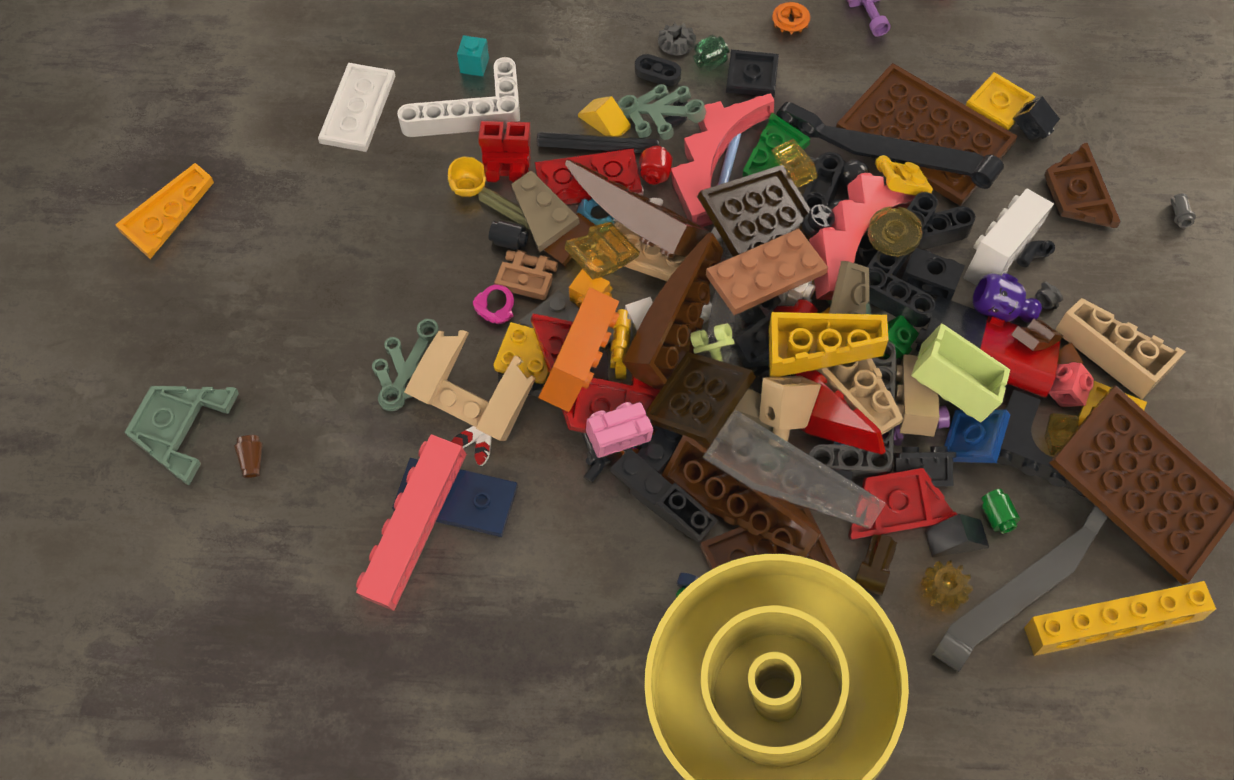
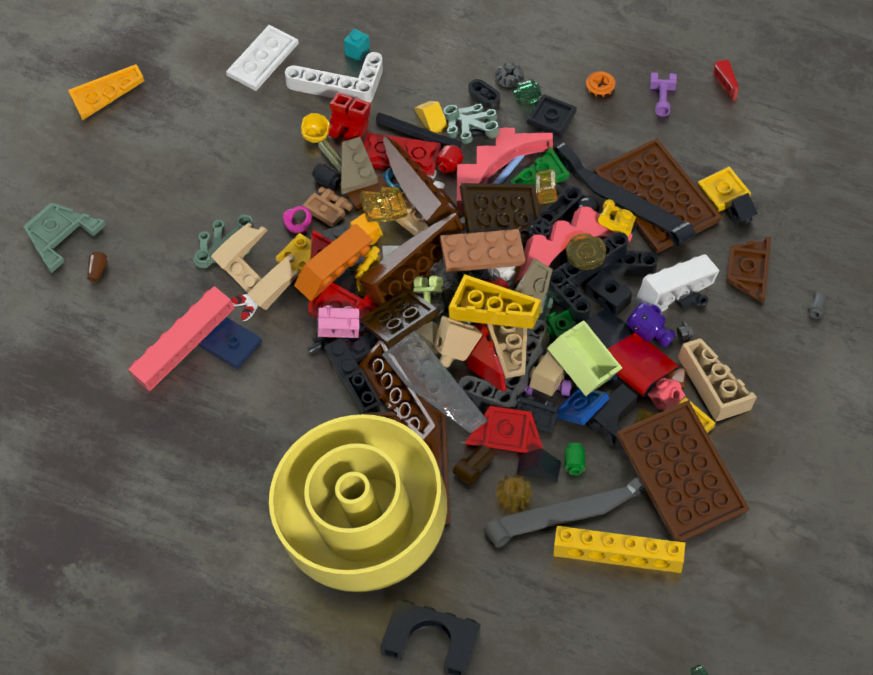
camera: 20 degrees right, 5 degrees down
reddish brown slope [1012,319,1063,351] -> none

